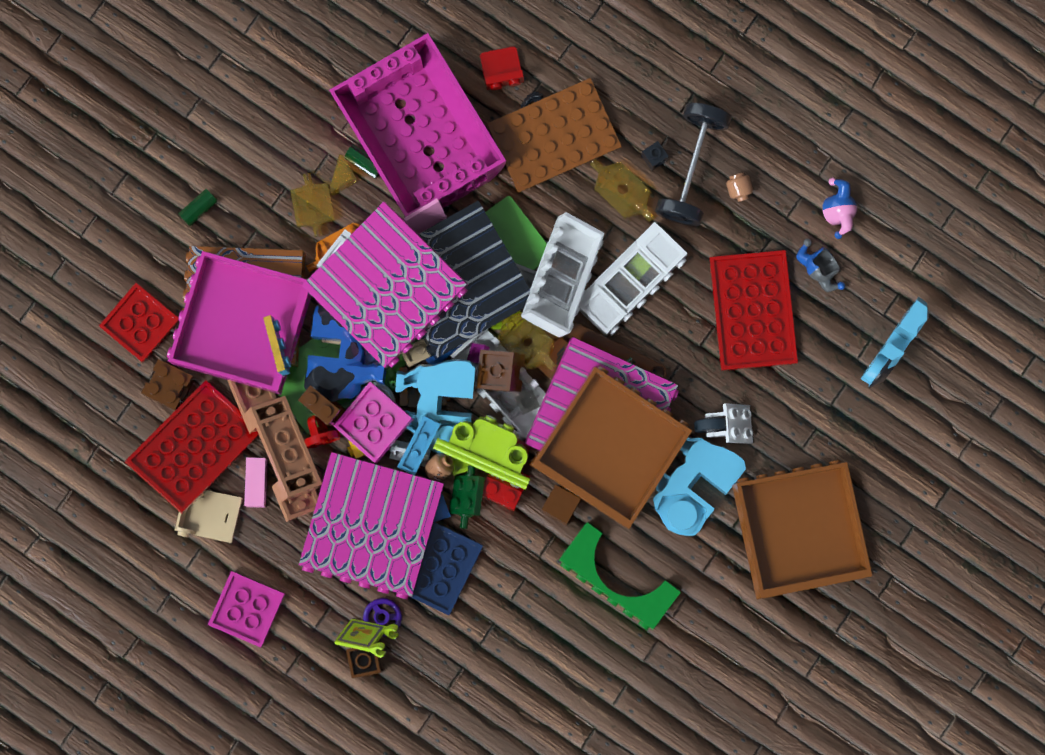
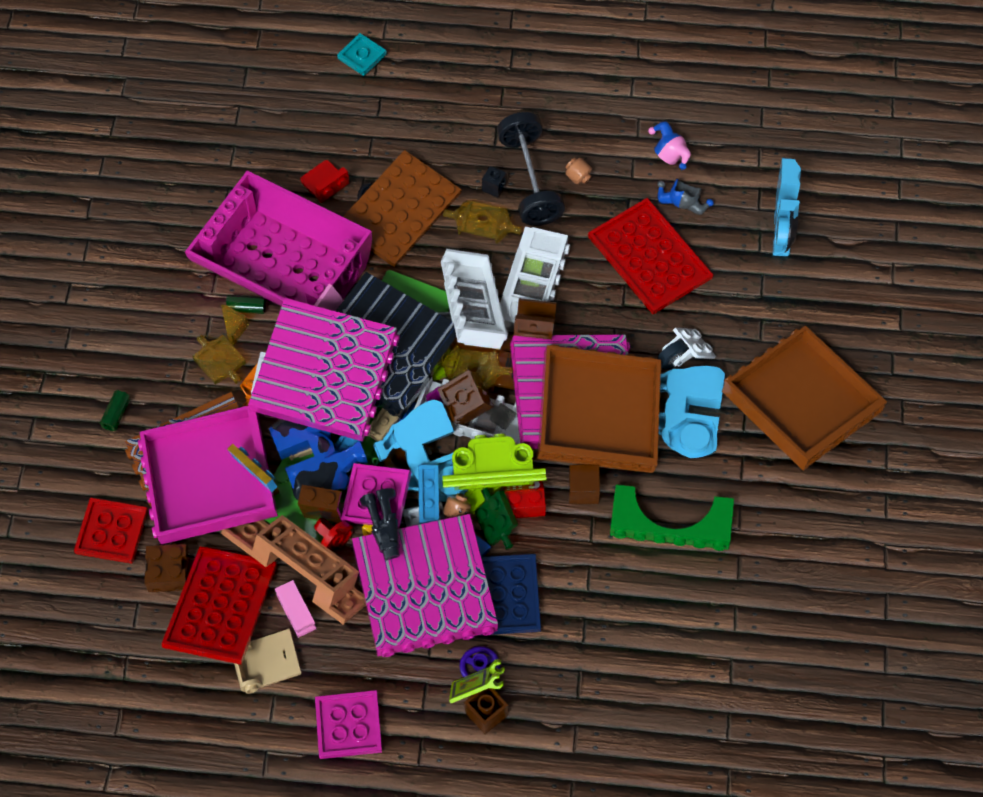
camera: 30 degrees left, 20 degrees down
none -> black piece [359,488,400,561]
none -> reddish brown panel [514,298,557,340]

